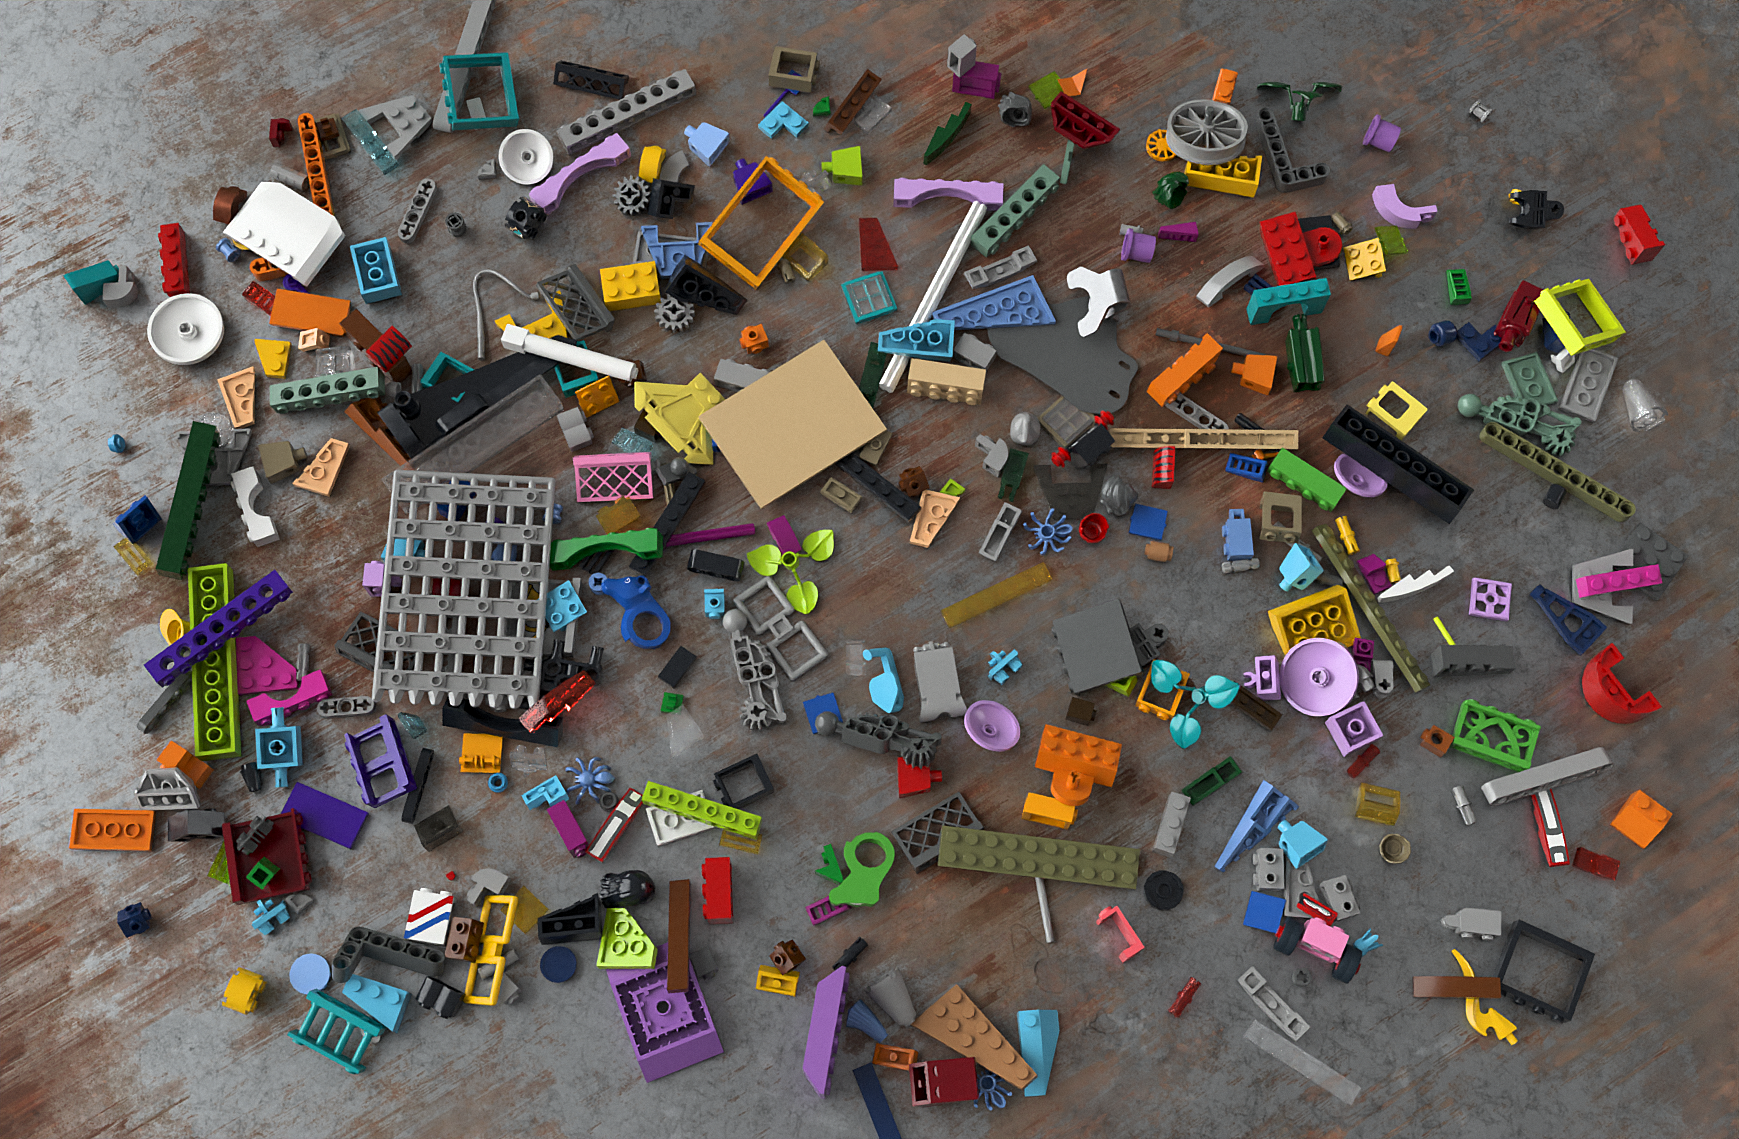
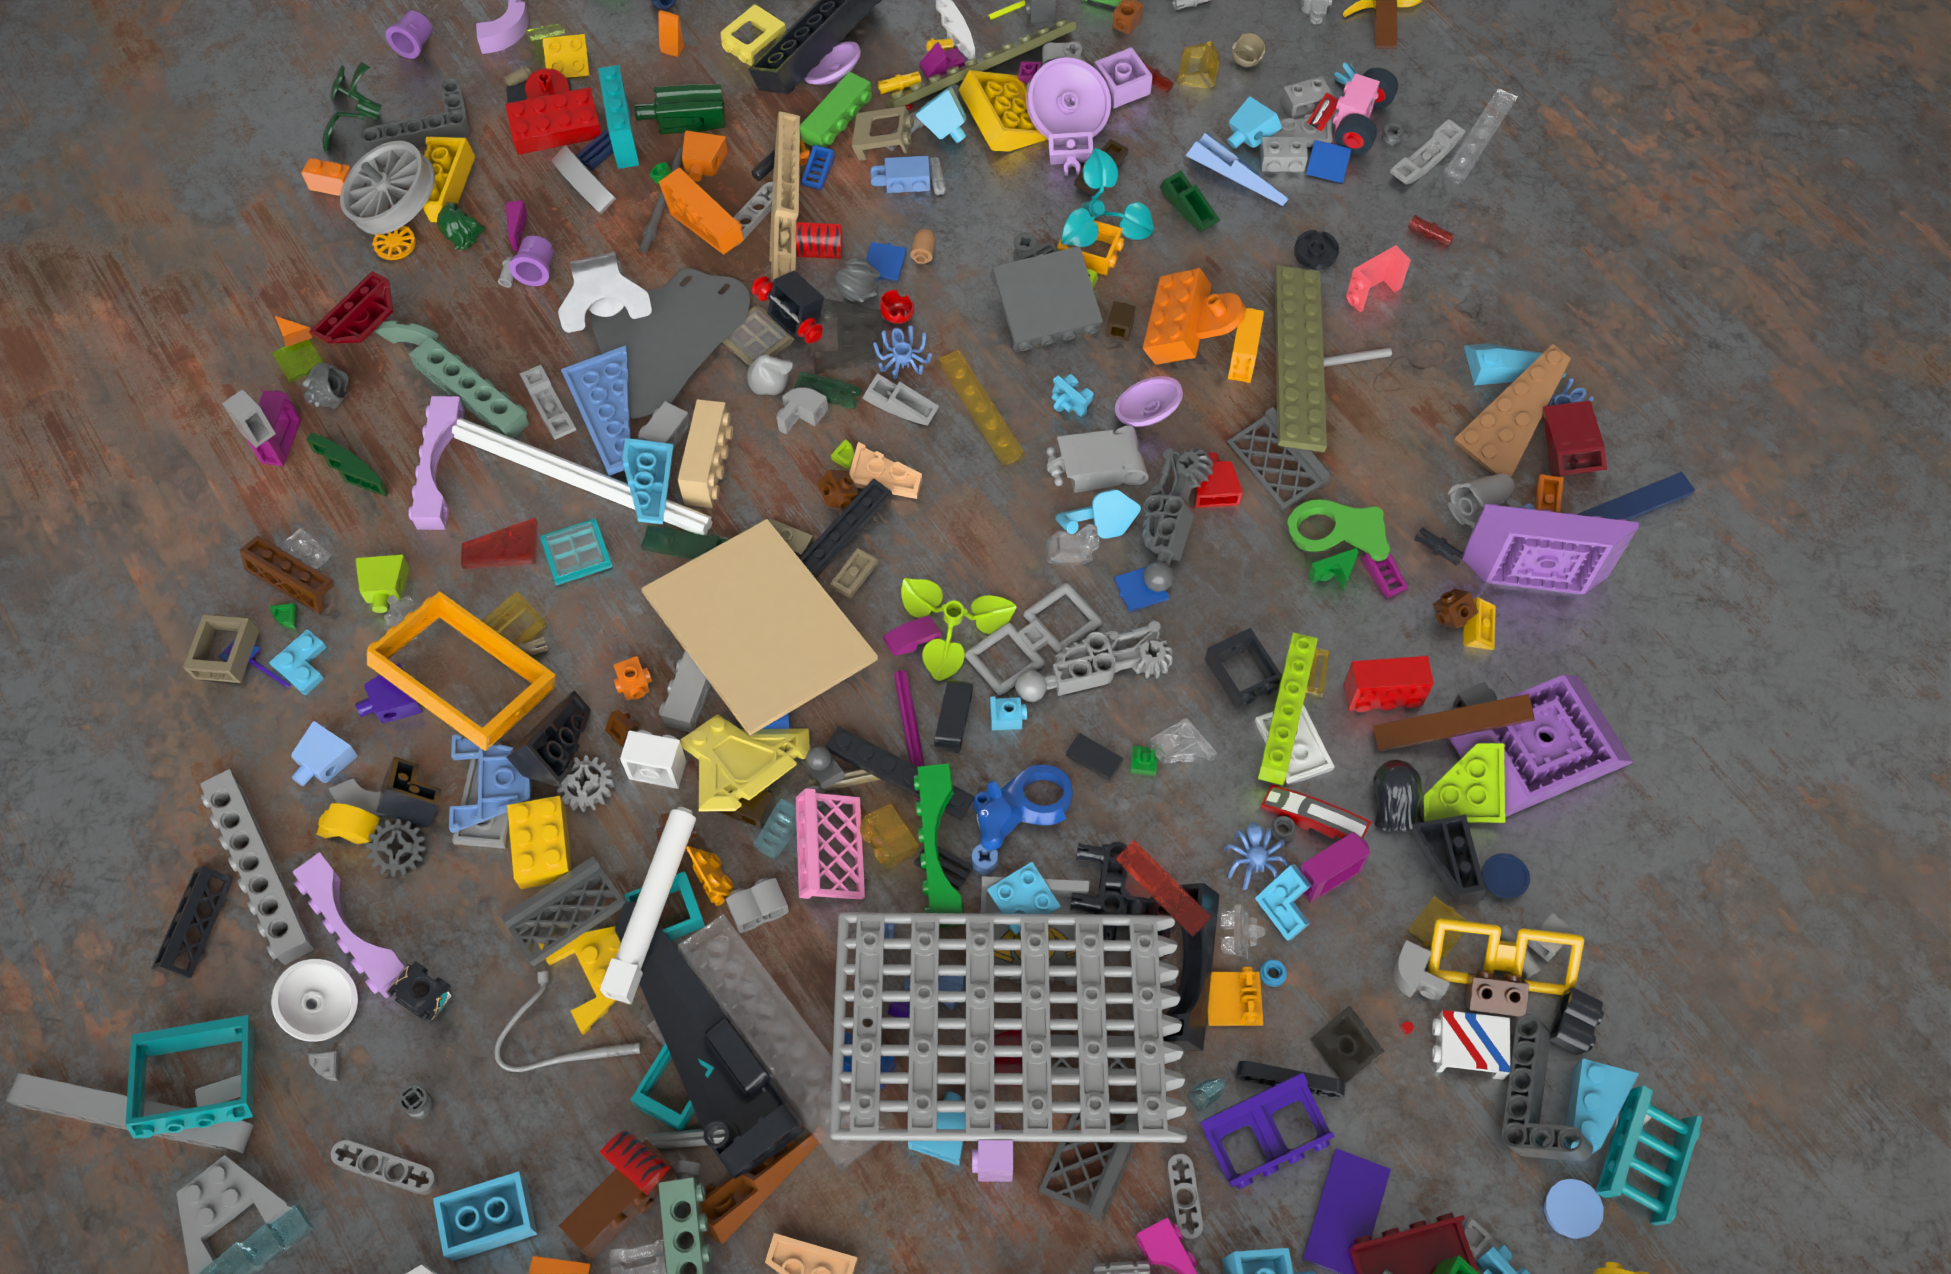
camera: 90 degrees left, 10 degrees down
light grey brick [1152,792,1191,858] -> none
none -> reddish brown tile [605,709,640,747]
none -> white brick [620,730,687,789]
none -> green tile [650,162,672,184]

